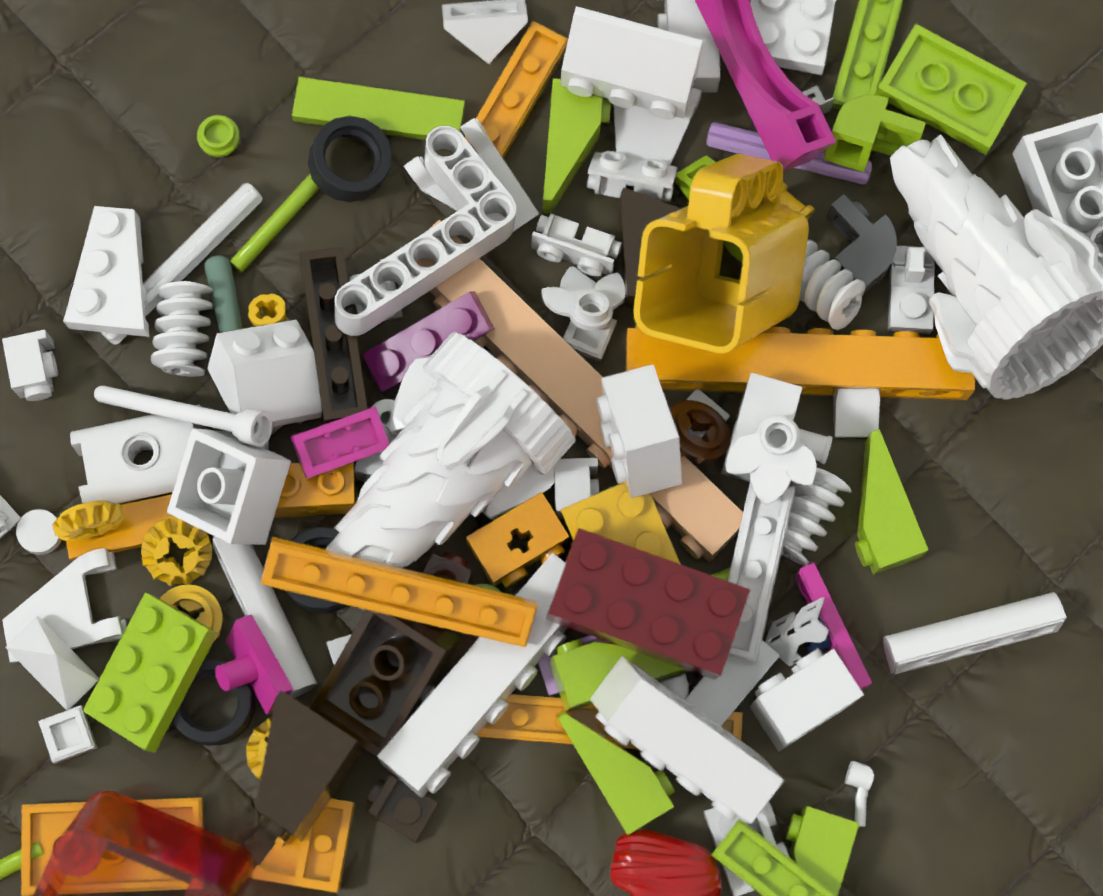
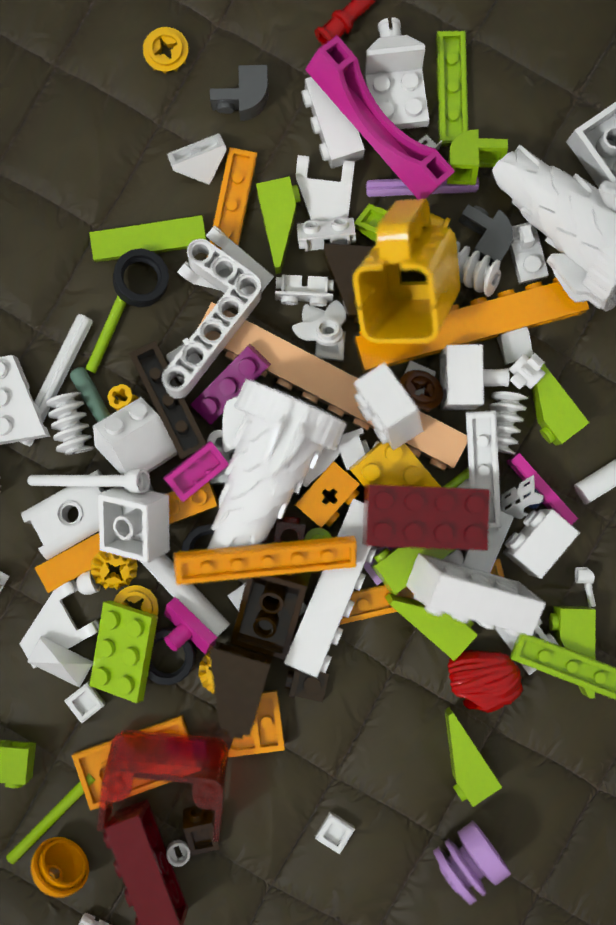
camera: 15 degrees left, 10 degrees up
white tile [16,509,62,555] -> none
yellow gear [52,500,125,541] -> none
lime plate [197,115,240,157] -> none
white slope [561,6,703,119] -> none
white plate [726,415,817,504] -> none
lime plate [875,24,1027,155] -> none
none -> white hinge [76,570,100,595]
none -> white gear [508,353,546,390]

